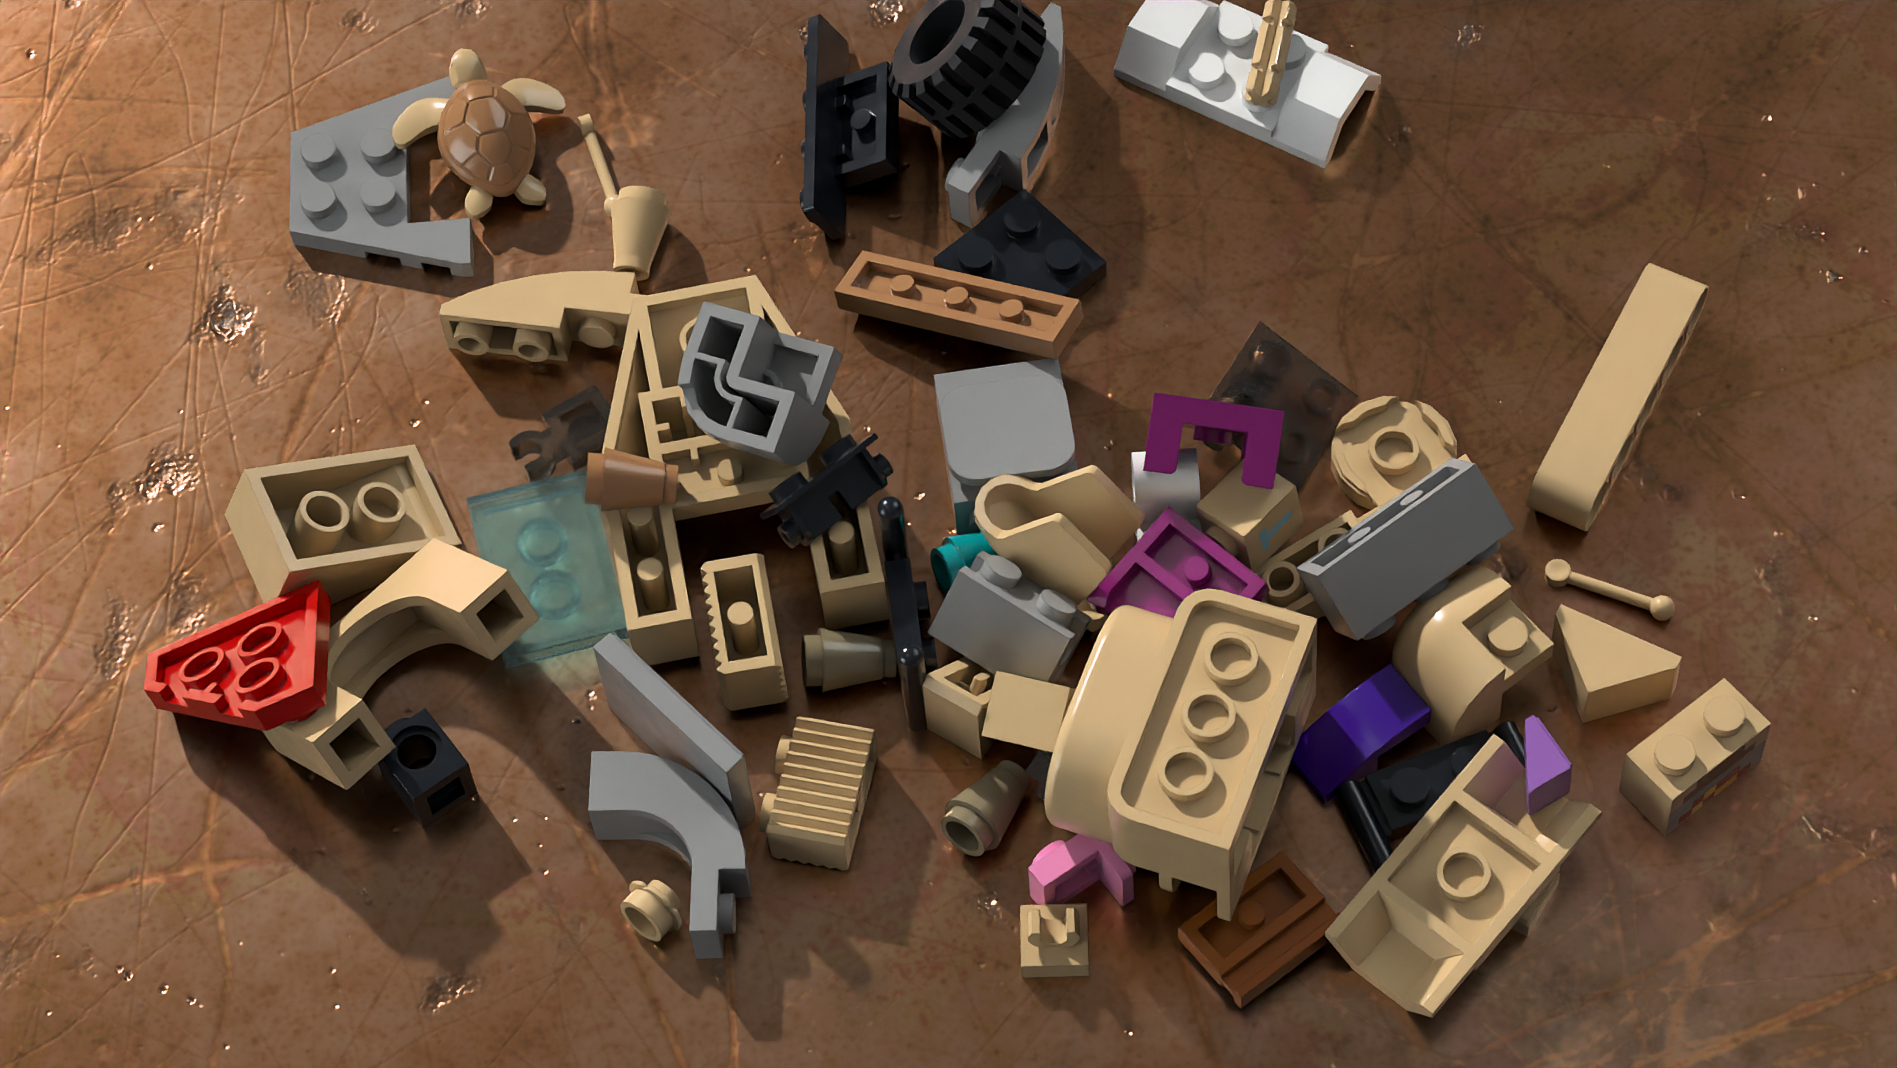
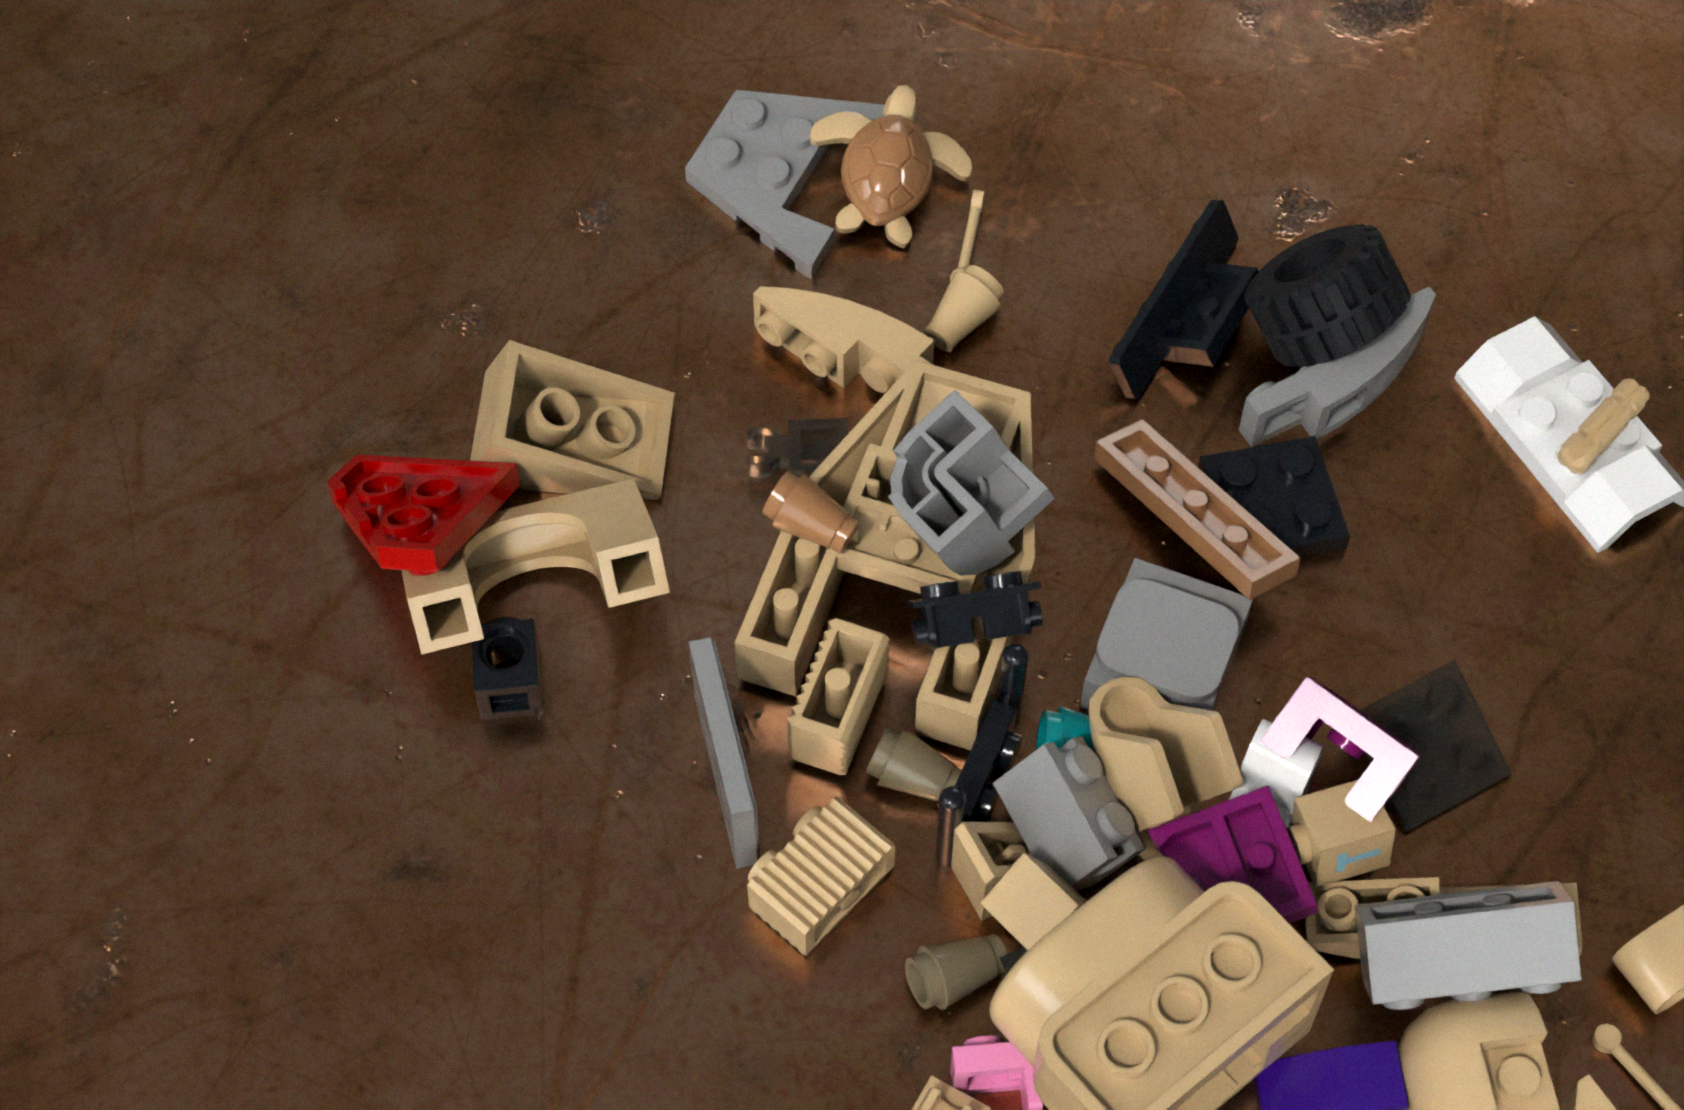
camera: 25 degrees right, 0 degrees up
clear light blue tile [466,469,629,669] -> none
light grey arch [588,751,752,959] -> none
tan plate [620,880,682,941] -> none
tan tile [1331,396,1457,510] -> none

